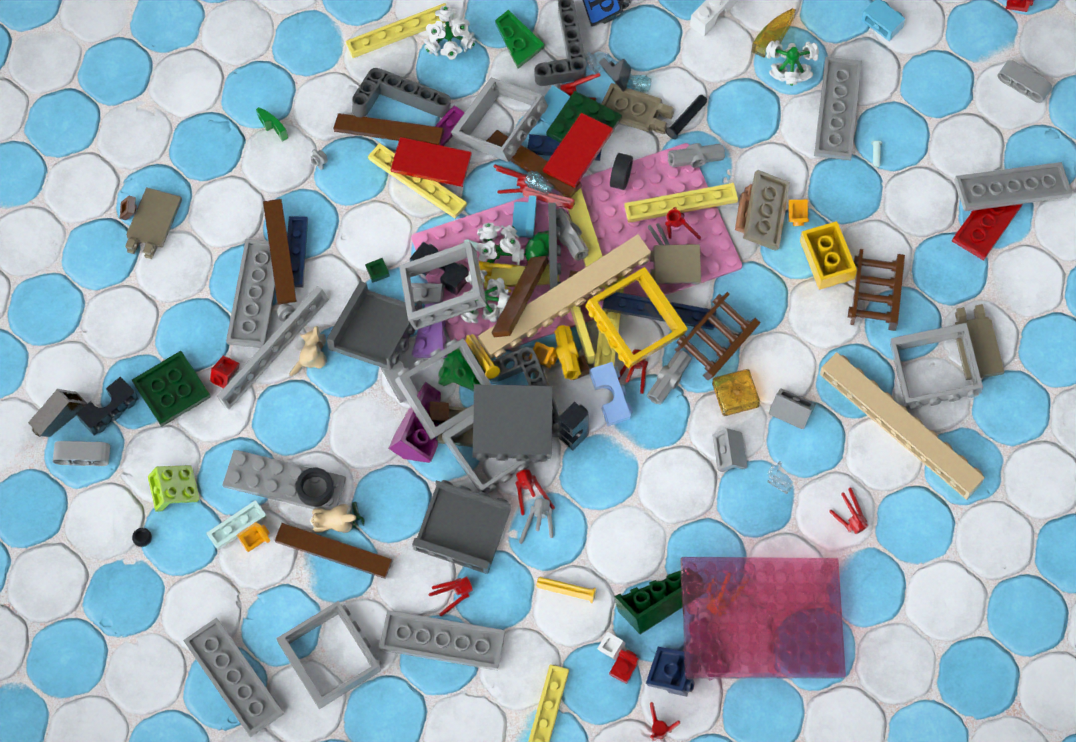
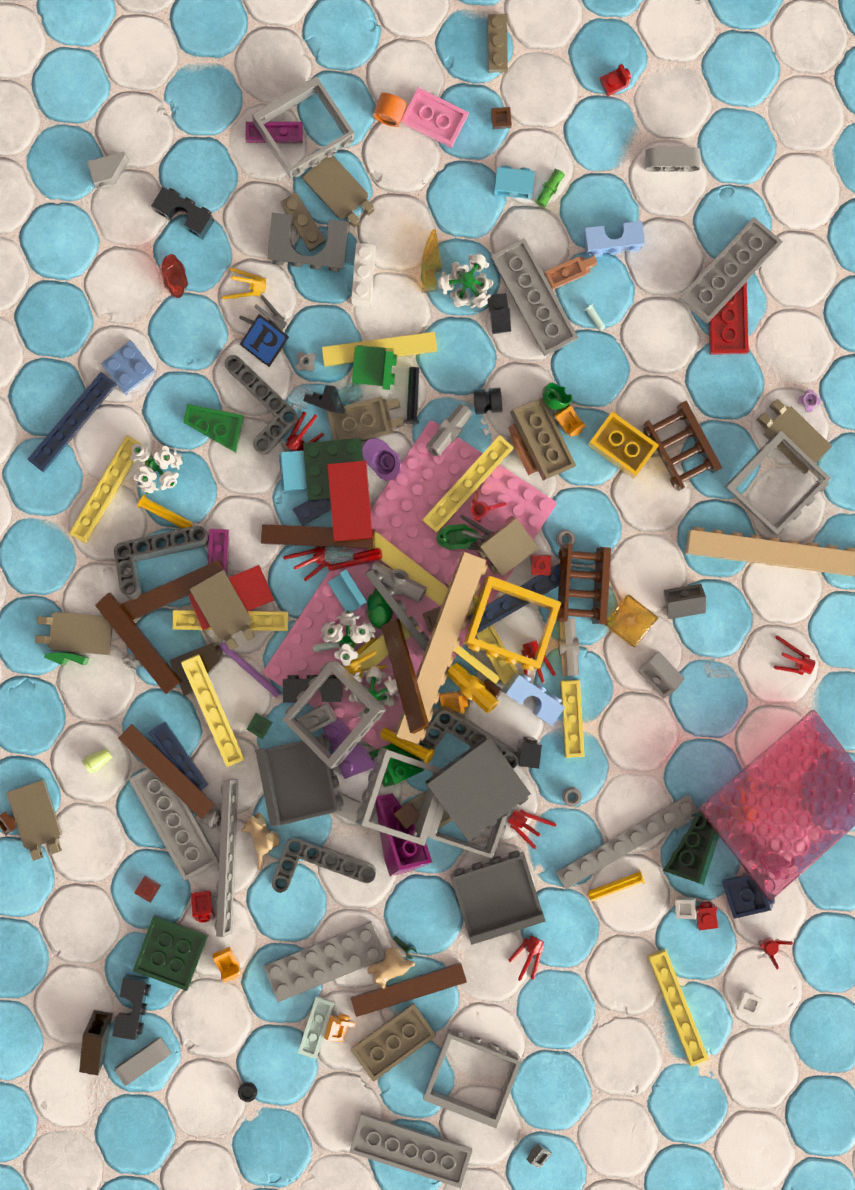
camera: 40 degrees left, 20 degrees up
lime bracket [148,465,200,512] -> none
black tyre [296,467,334,507] -> none
light grey plate [379,610,505,671] -> none
light grey window [451,77,548,162] -> none
light grey plant [519,498,553,544] -> none
black tyre [610,153,633,190] -> none
none -> dark tan tile [35,612,113,655]
none -> yellowish green cone [82,748,113,774]
none -> reddish brown tile [95,593,182,694]
none -> clear red plate [134,875,162,903]
none -> yellow axle [137,494,193,529]
none -> dark brown slope [170,643,223,696]
none -> light yellow plate [181,654,245,767]
none -> dark tan tile [190,570,255,650]
none -> light orange bracket [212,947,241,982]
none -> medium lavender bar [220,642,281,698]
none -> dark grey beam [272,836,376,893]
none -> light grey plate [296,352,316,372]
none -> light yellow tile [322,332,437,367]
none -> dark tan plate [351,1002,436,1082]
none -> green bracket [352,345,397,390]
none -> medium lavender piece [362,438,401,480]
none -> green arm [436,524,479,551]
none -> black wheel [473,387,503,415]
none -> black slope [487,293,511,334]
none -> red bracket [530,554,551,575]
none -> bright green pin [535,168,565,208]
none -> green hair [542,383,572,411]
none -> nougat hinge [544,256,598,290]
none -> light grey plate [556,530,575,548]
none -> light grey plate [556,794,698,889]
none -> light yellow tile [560,680,585,758]
none -> light grey plate [562,787,582,807]
none -> light blue arch [583,221,645,257]
none -> lavender plate [798,389,821,412]

